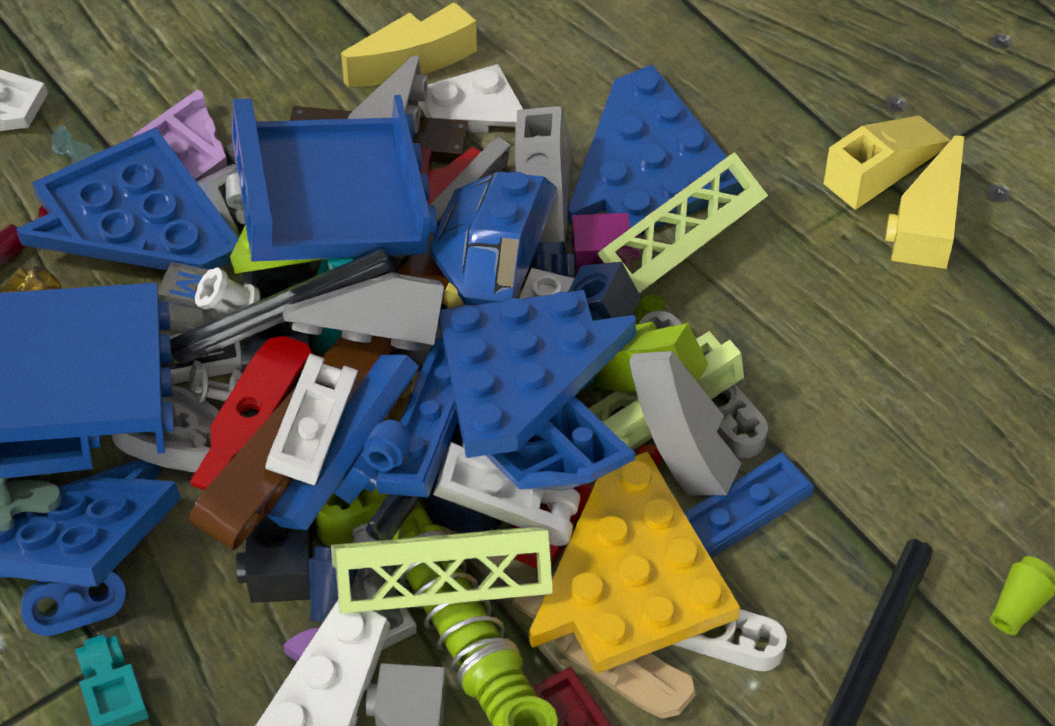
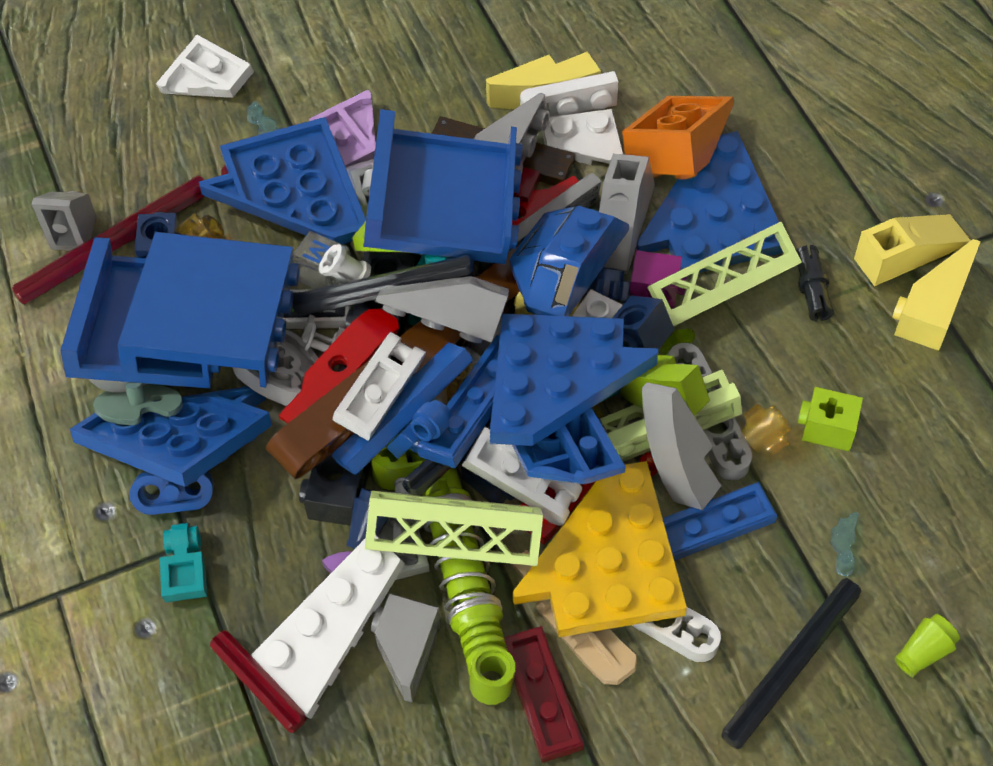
camera: 15 degrees right, 5 degrees up
none -> white plate [520,71,618,117]
none -> orange slope [622,96,734,179]
none -> clear yellow gear [740,403,792,455]
none -> black pin [796,245,834,322]
none -> lime brick [797,387,863,452]
none -> clear light blue piece [830,512,859,576]

